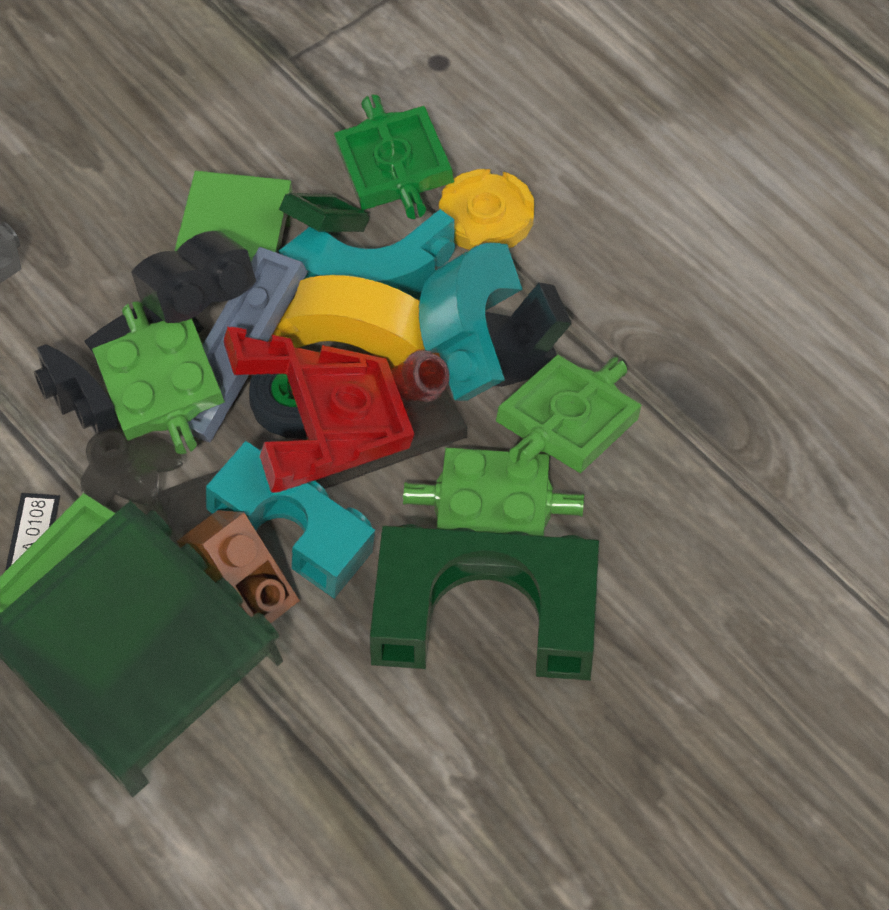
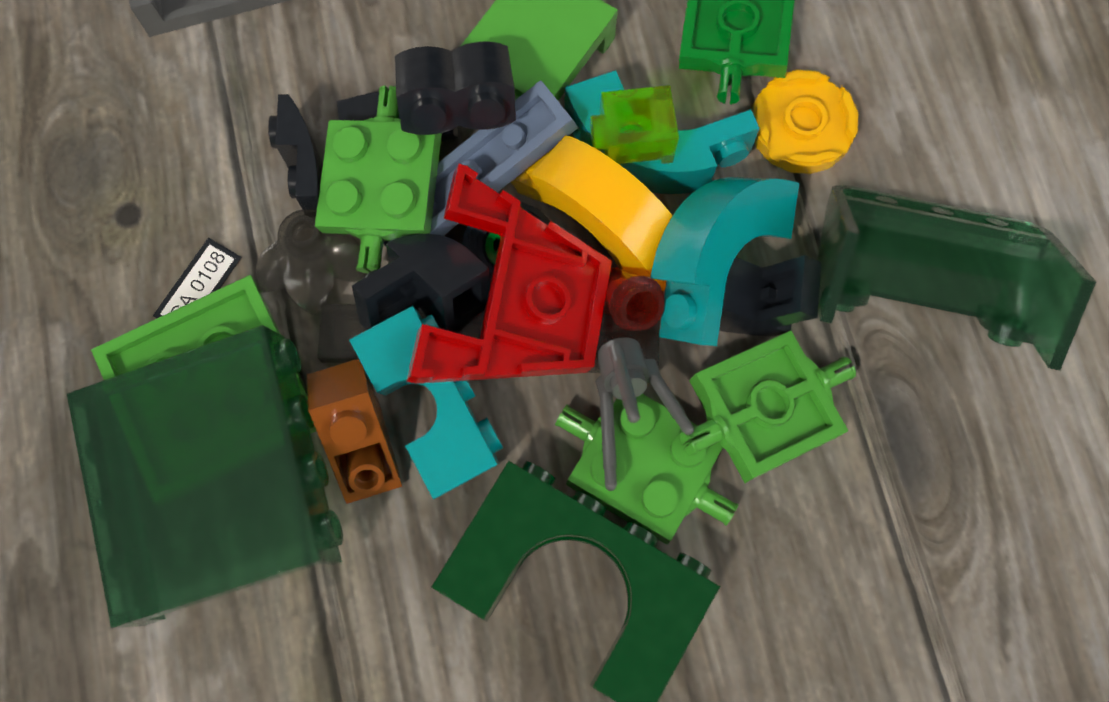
camera: 25 degrees right, 20 degrees up
dark green tile [279,193,370,232] -> none
none -> black brick [352,234,490,331]
none -> clear neon green brick [590,85,679,164]
none -> dark grey plant [595,338,694,491]
none -> clear green windscreen [818,185,1097,371]

